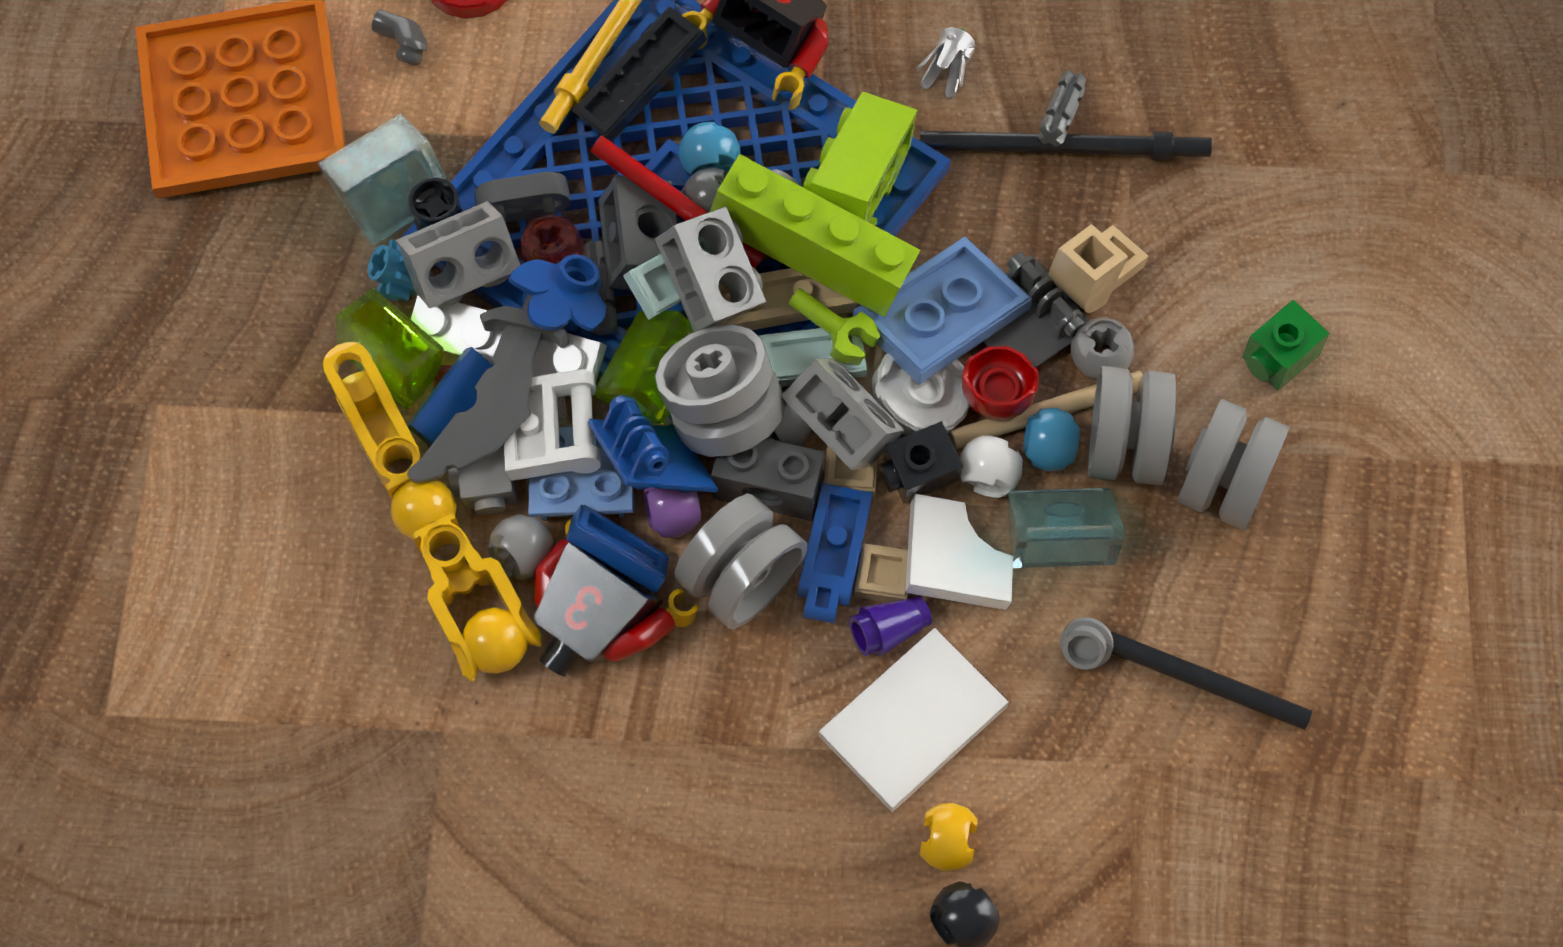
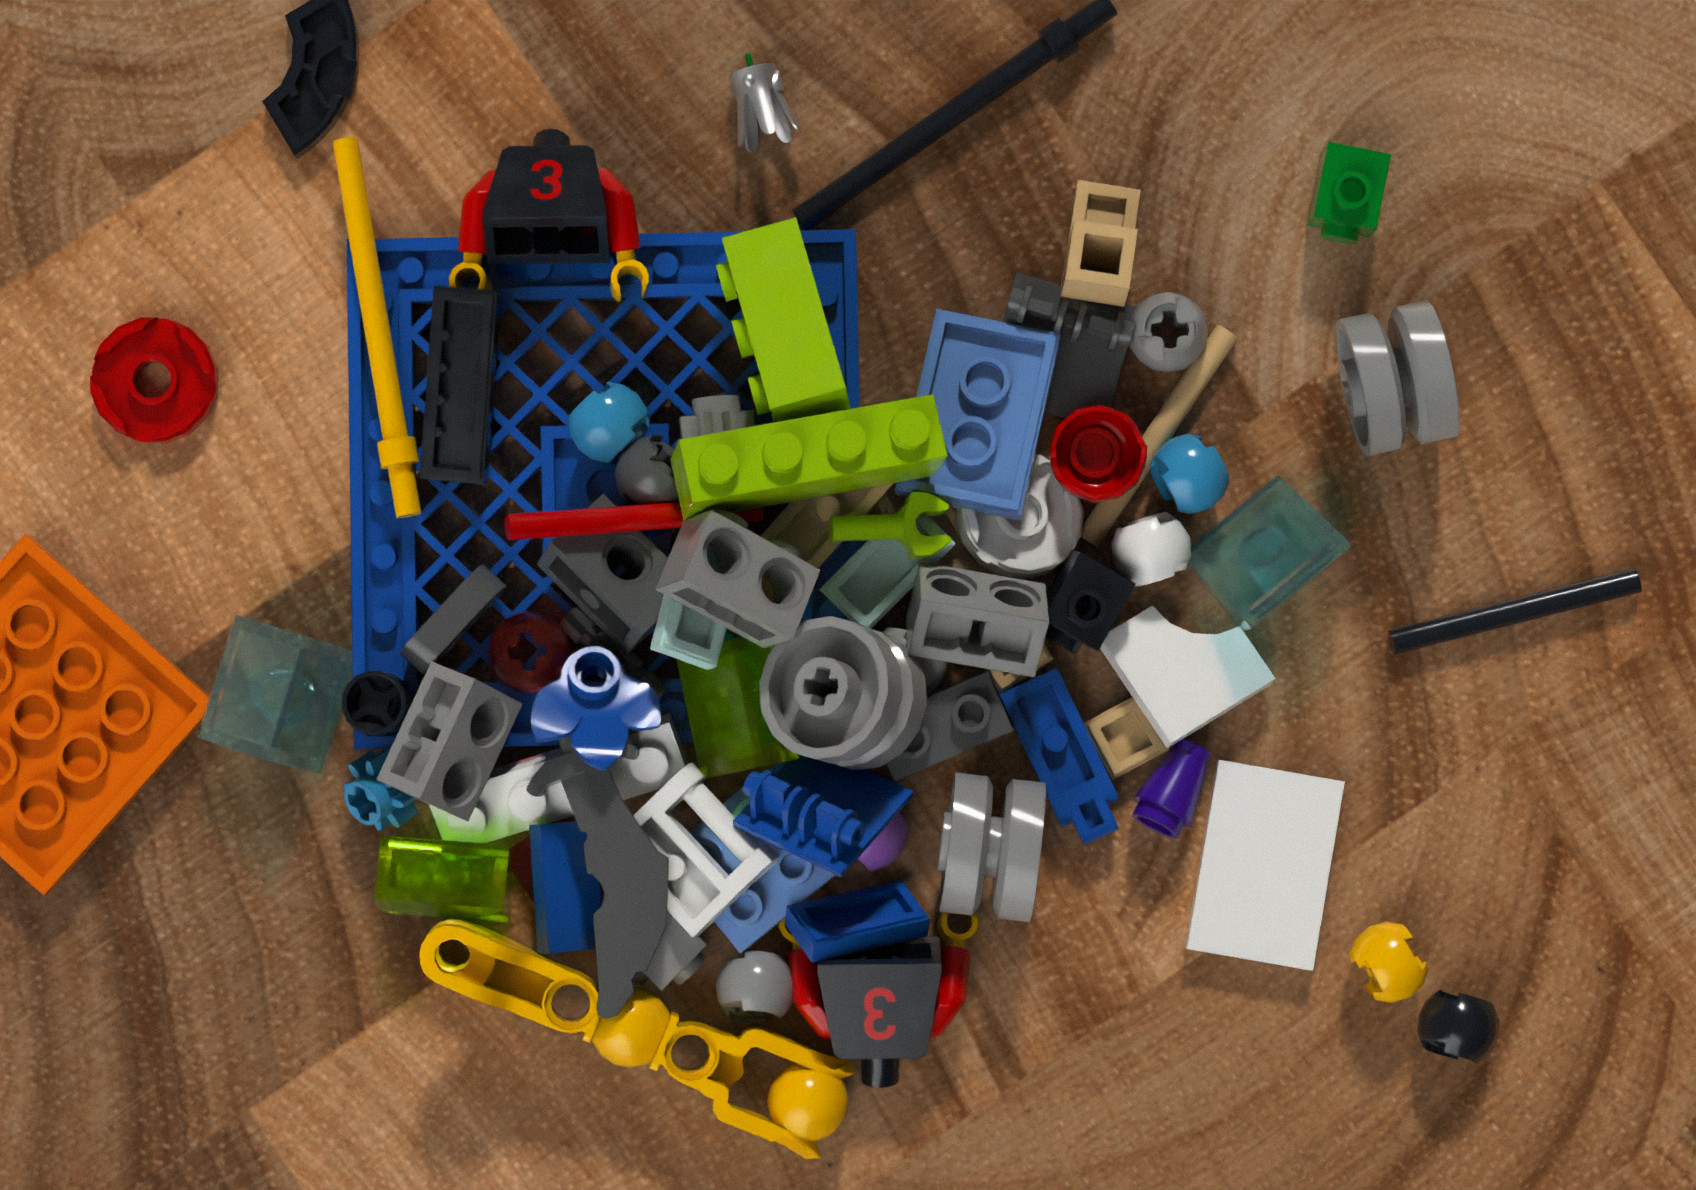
camera: 40 degrees left, 20 degrees up
dark grey arm [372,9,428,65] -> none
dark grey axle [1038,70,1086,147] -> none
light grey plate [1060,617,1114,670] -> none
light grey wheel [1088,365,1176,486] -> none

